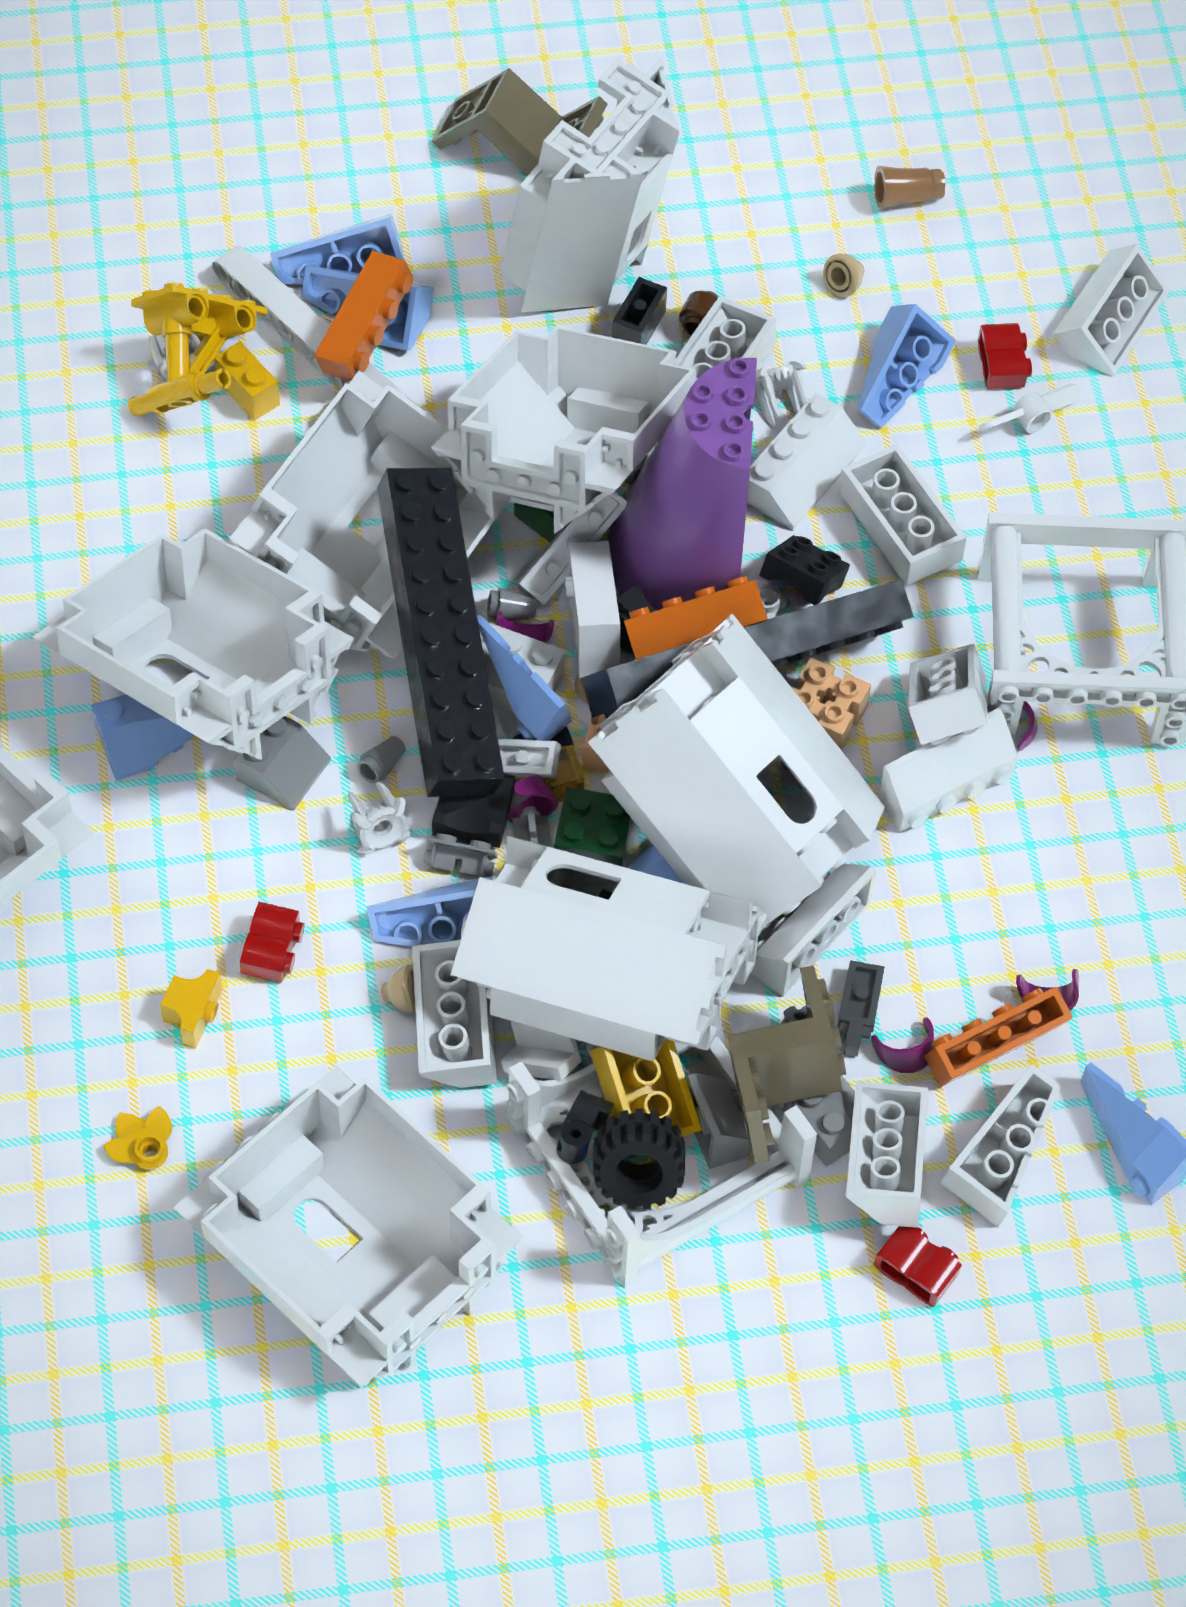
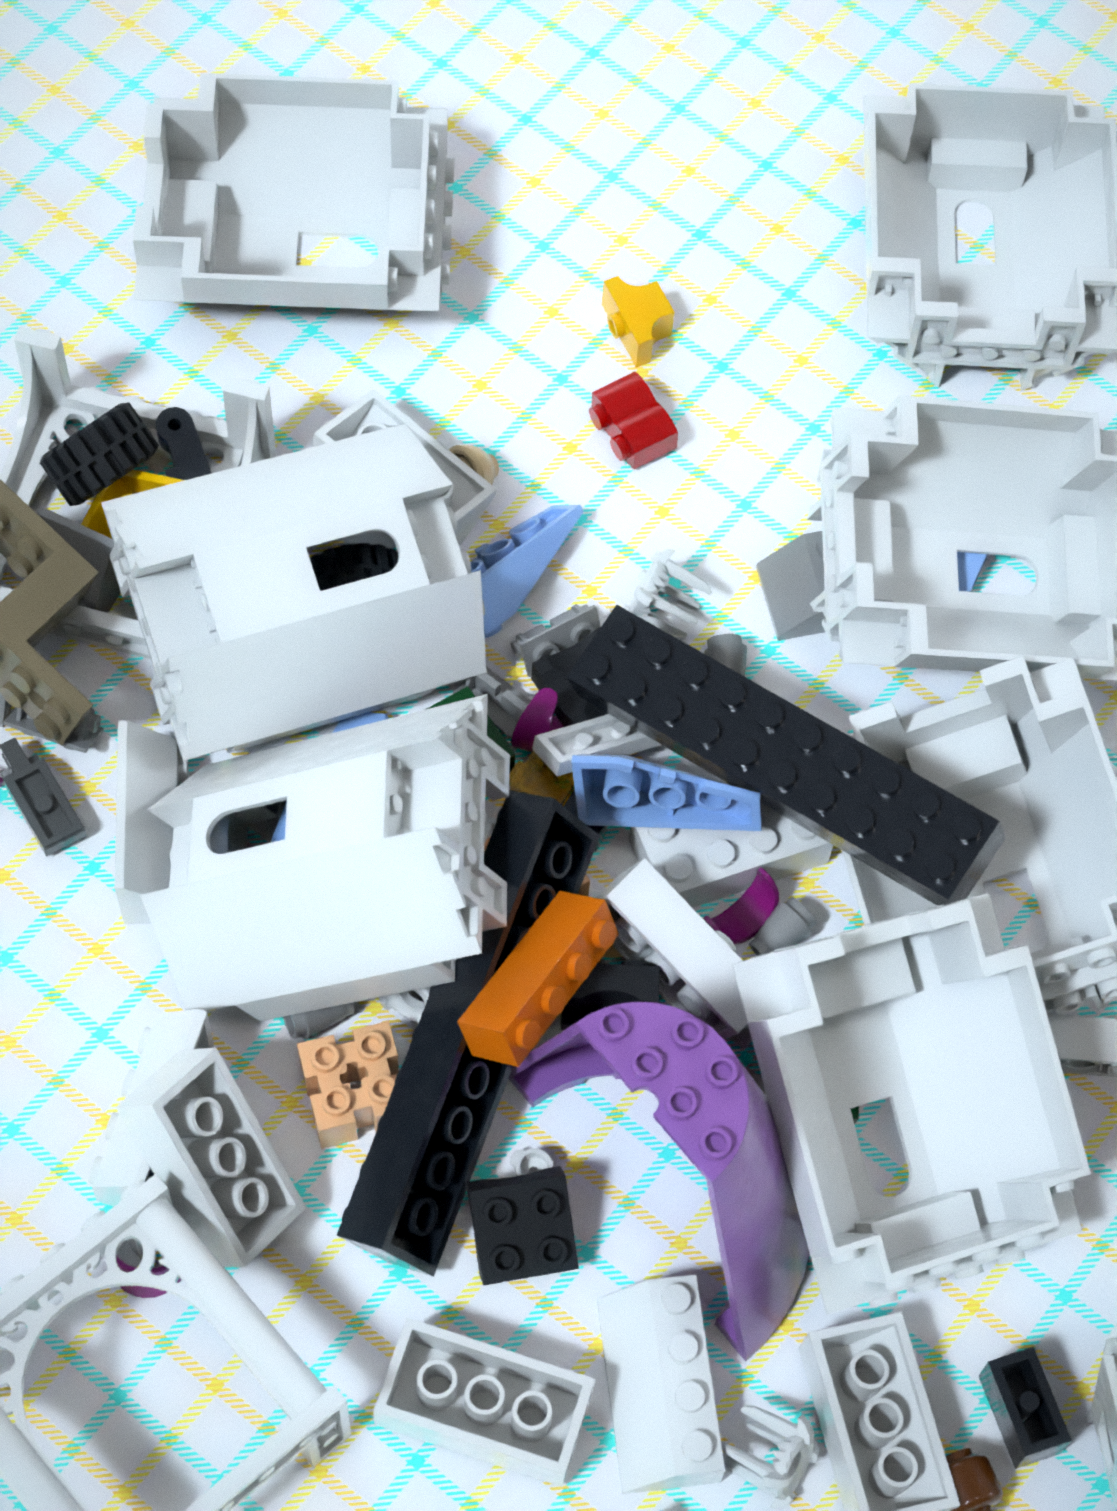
camera: 135 degrees right, 5 degrees up
yellow plate [103,1106,173,1170] -> none

